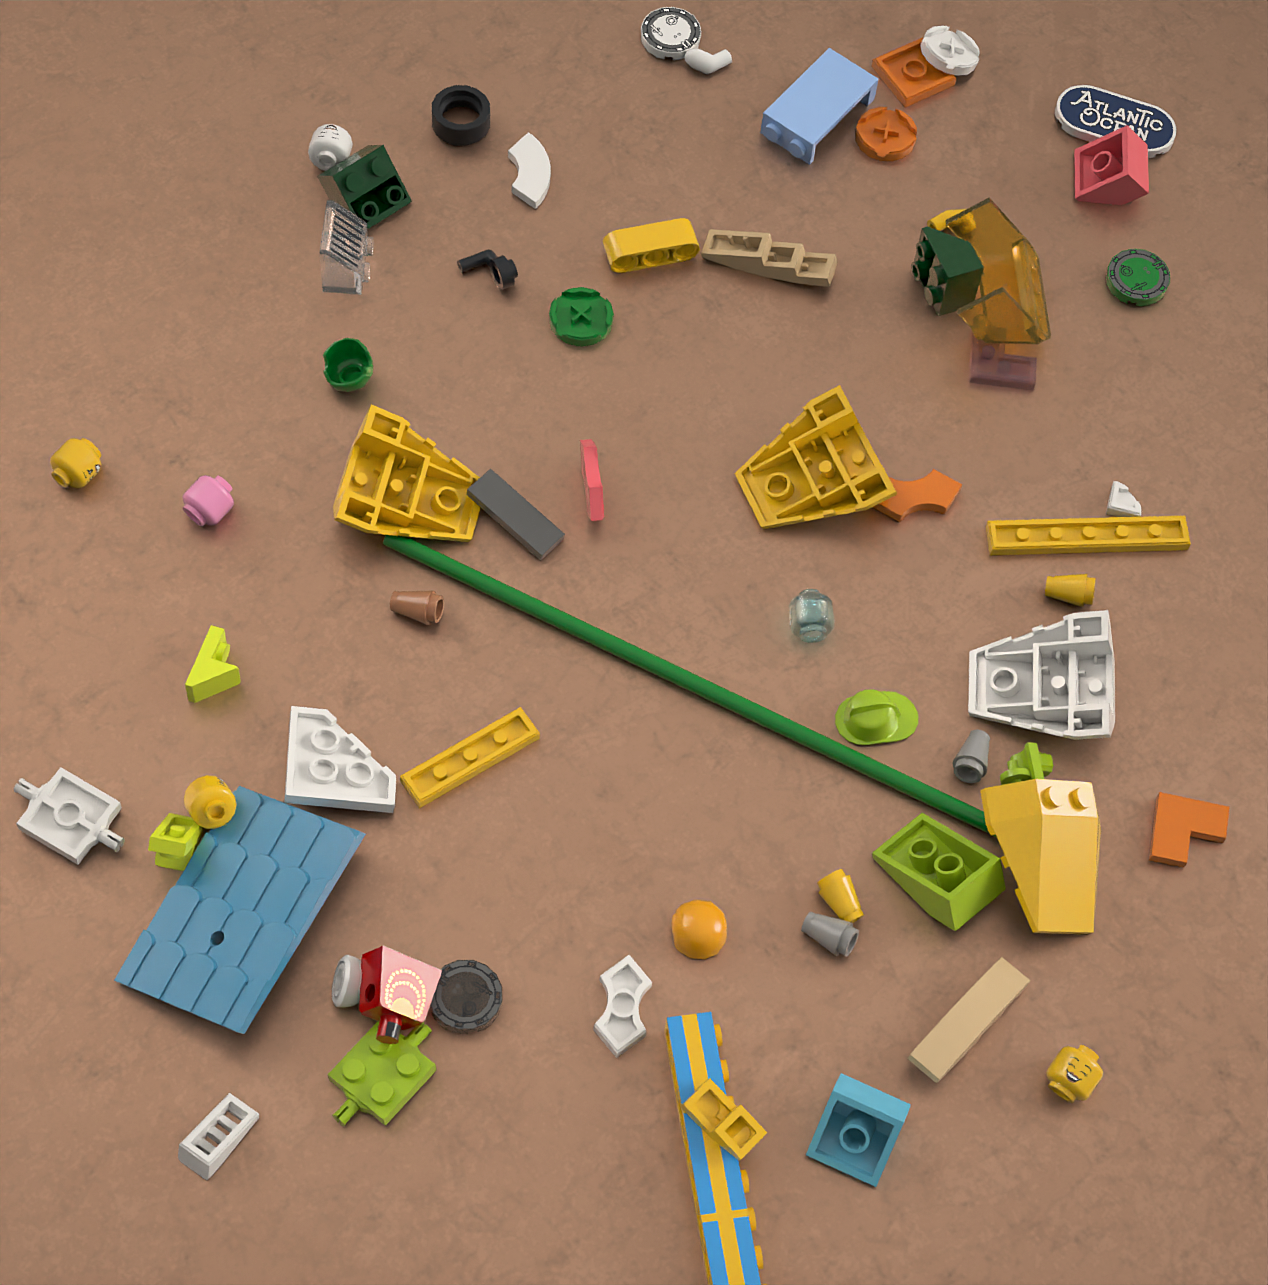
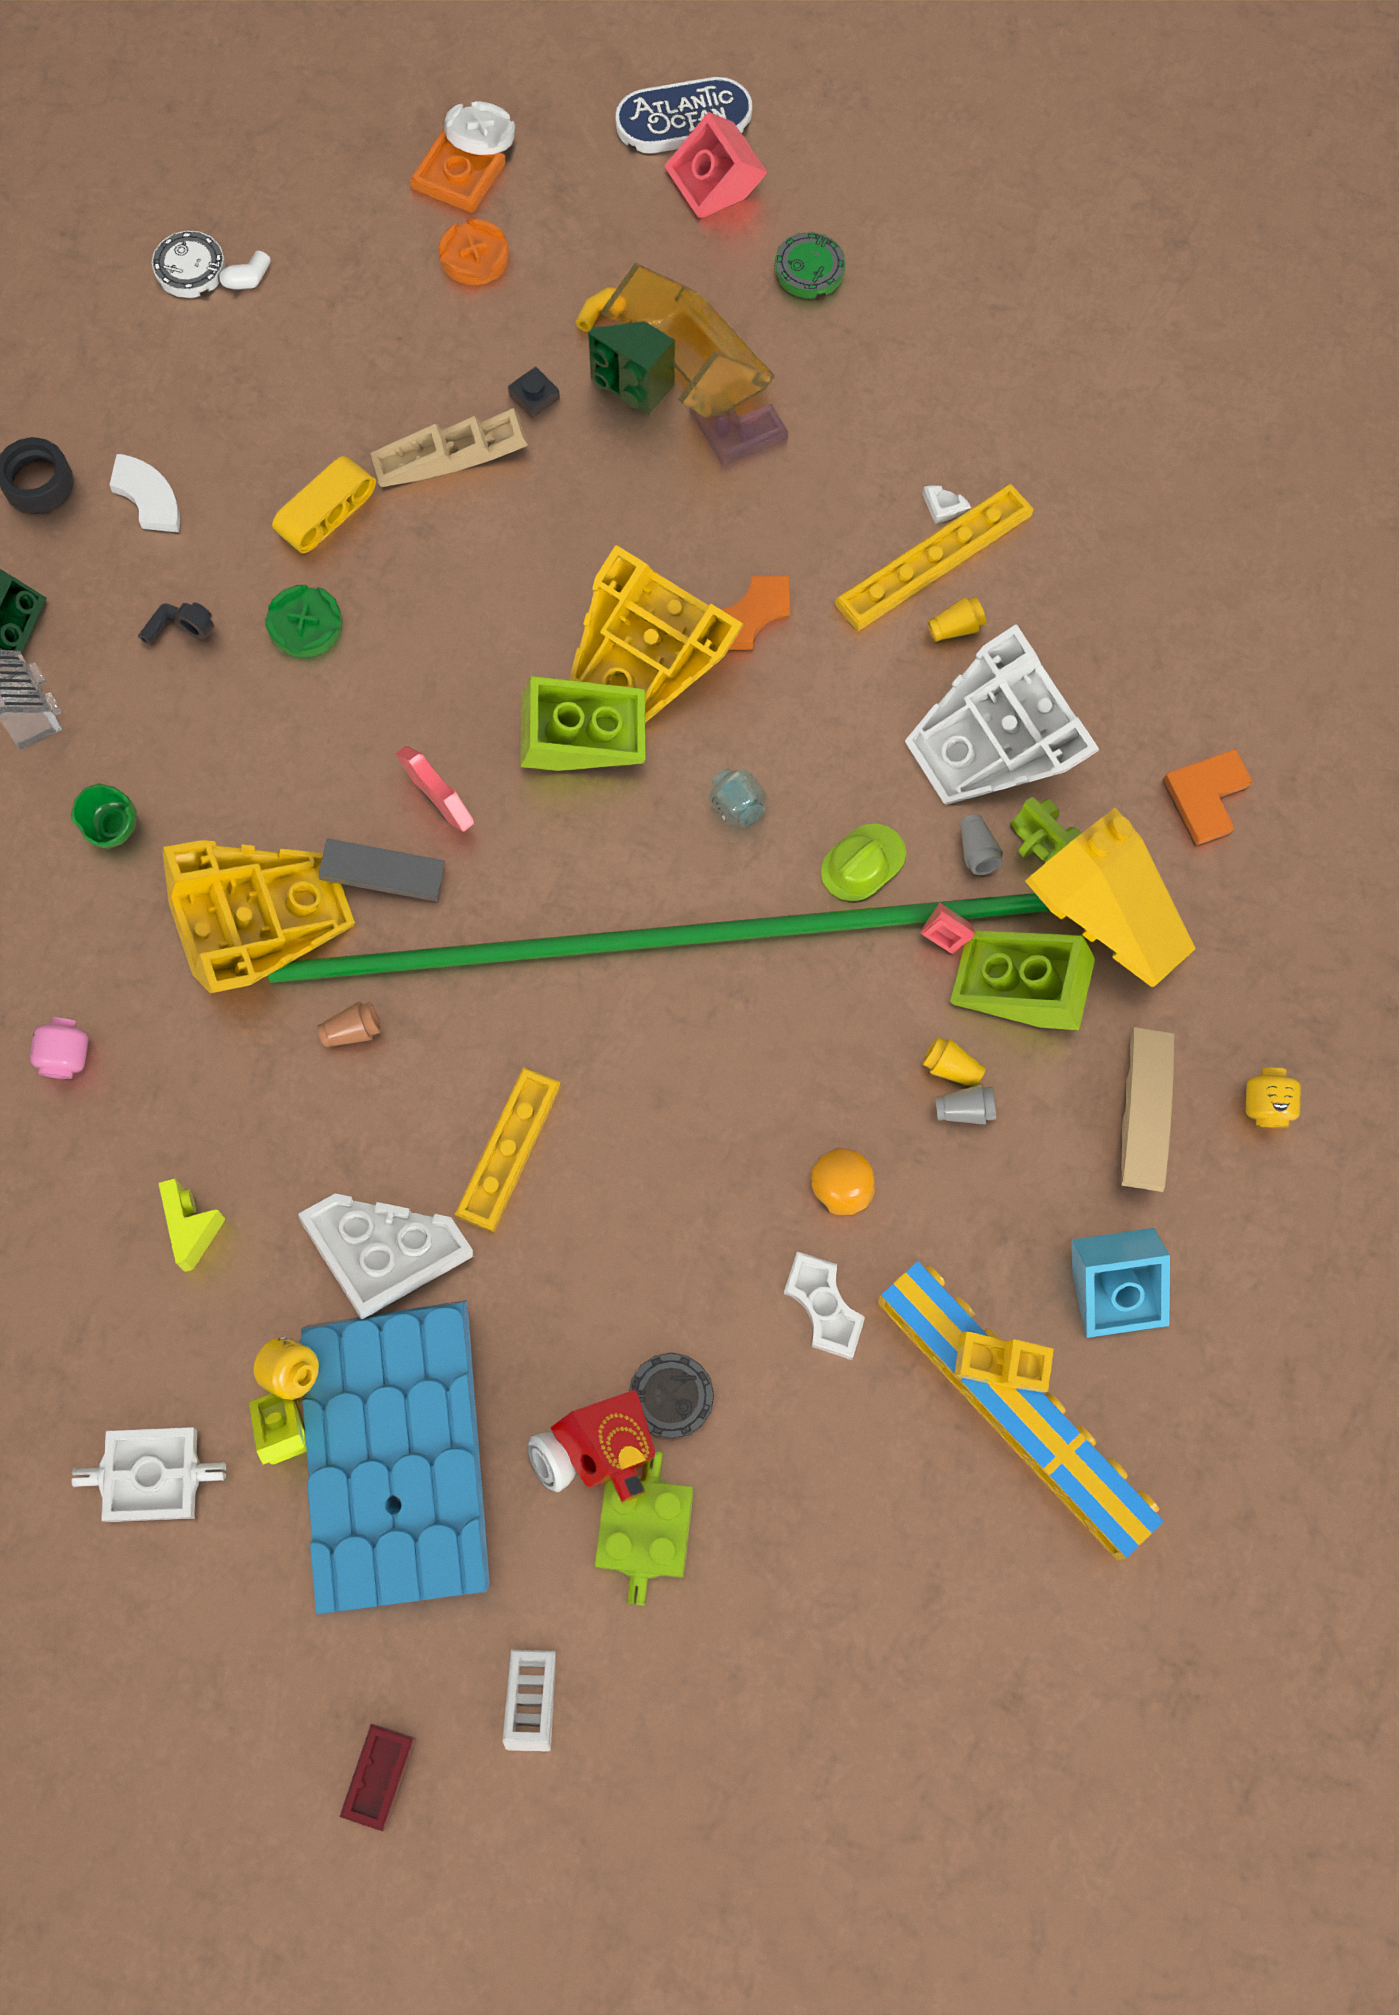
camera: 30 degrees left, 10 degrees up
light blue panel [760,48,879,165] -> none
none -> dark red plate [339,1724,415,1832]
none -> black plate [508,366,560,418]
none -> lime slope [520,676,645,771]
none -> coral slope [920,902,975,954]

